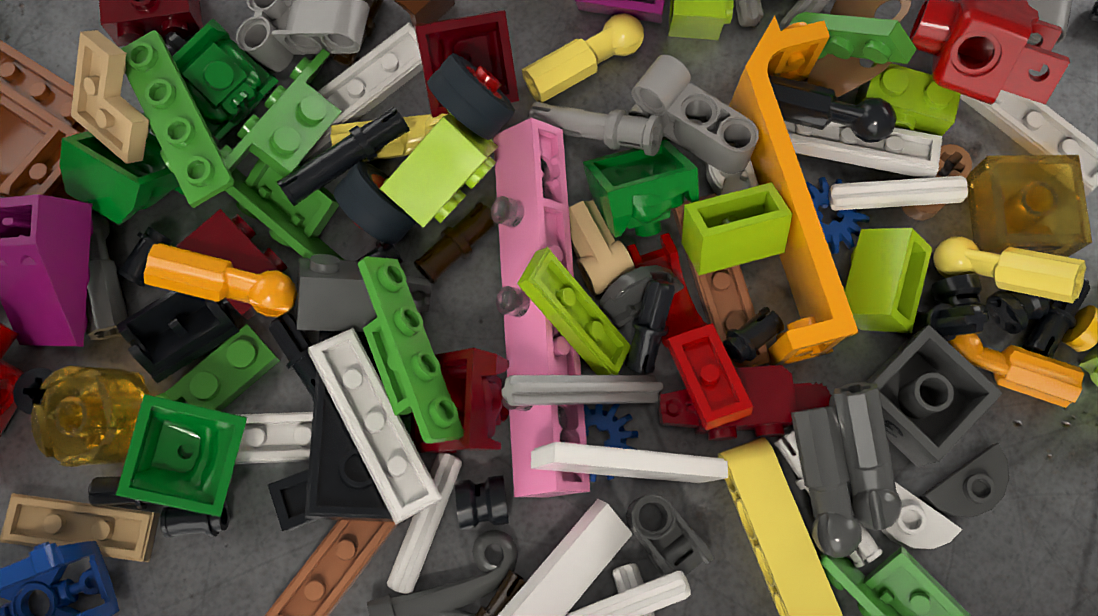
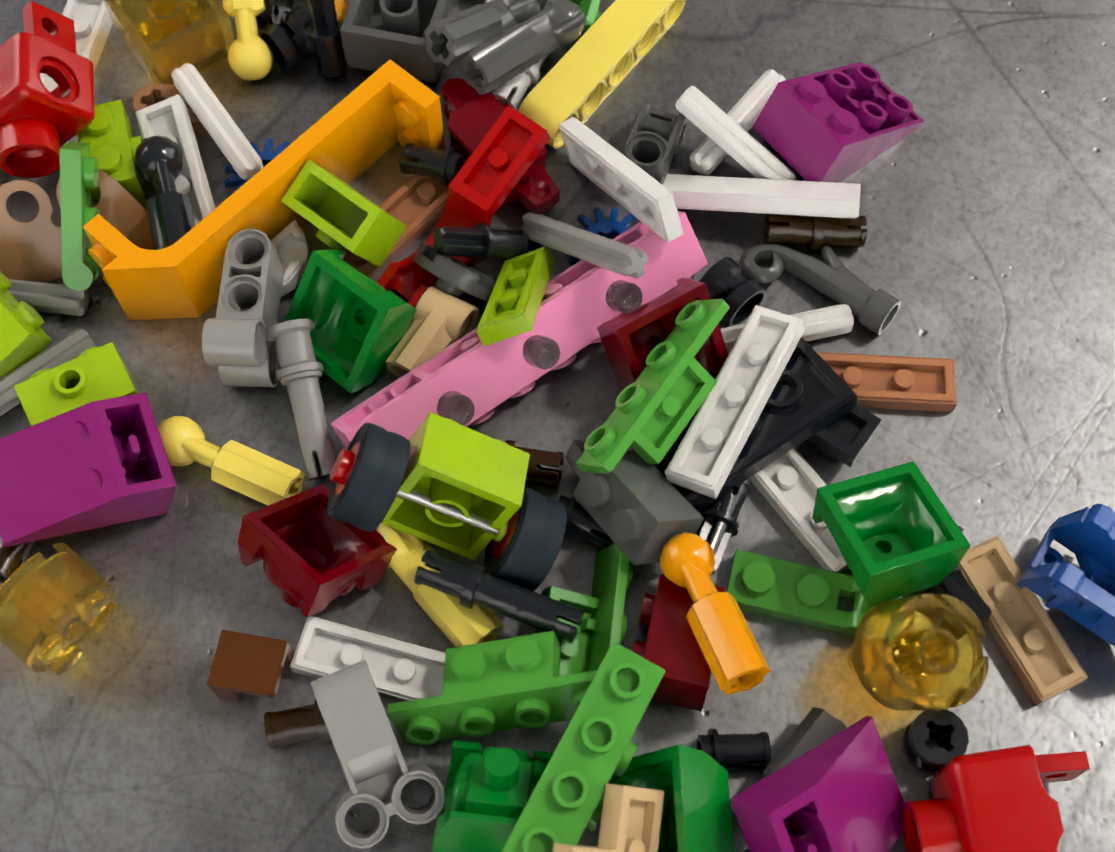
camera: 120 degrees left, 10 degrees down
black hinge [116,291,240,384] -> none
lime brick [844,228,932,333] -> none

